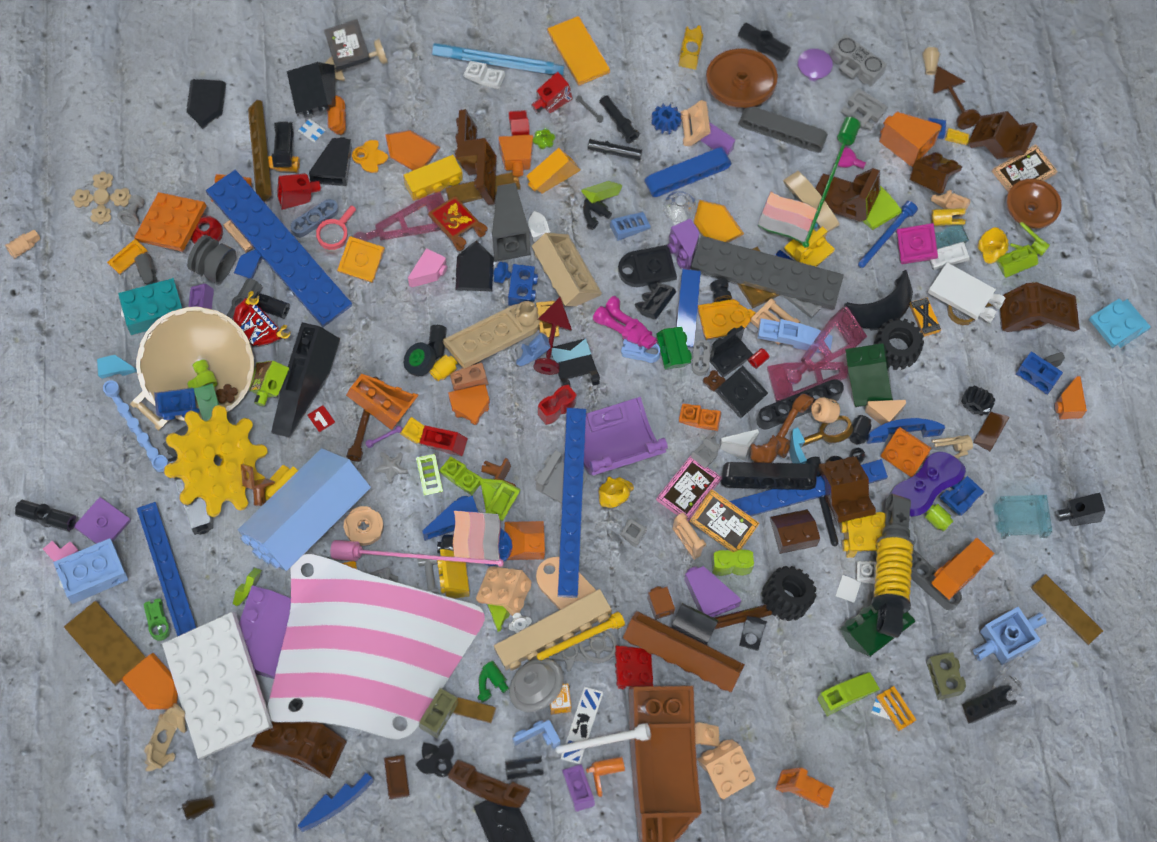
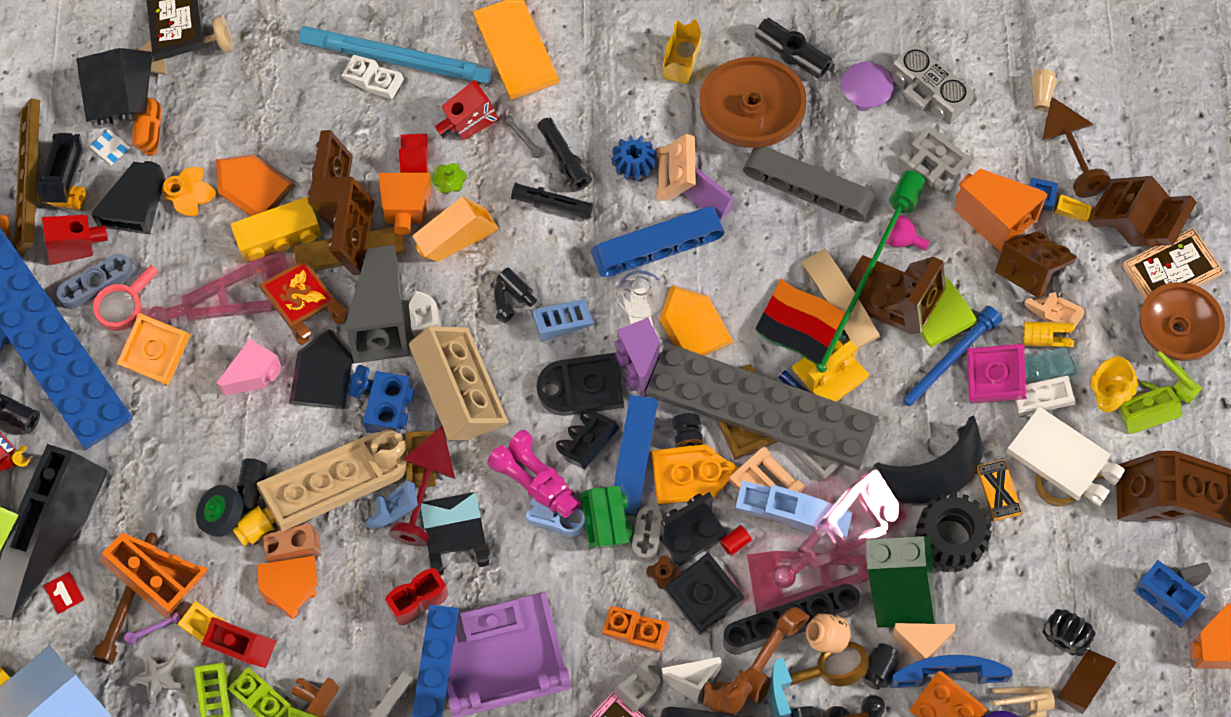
camera: 10 degrees right, 0 degrees up
lime slope [581,181,622,203] -> none

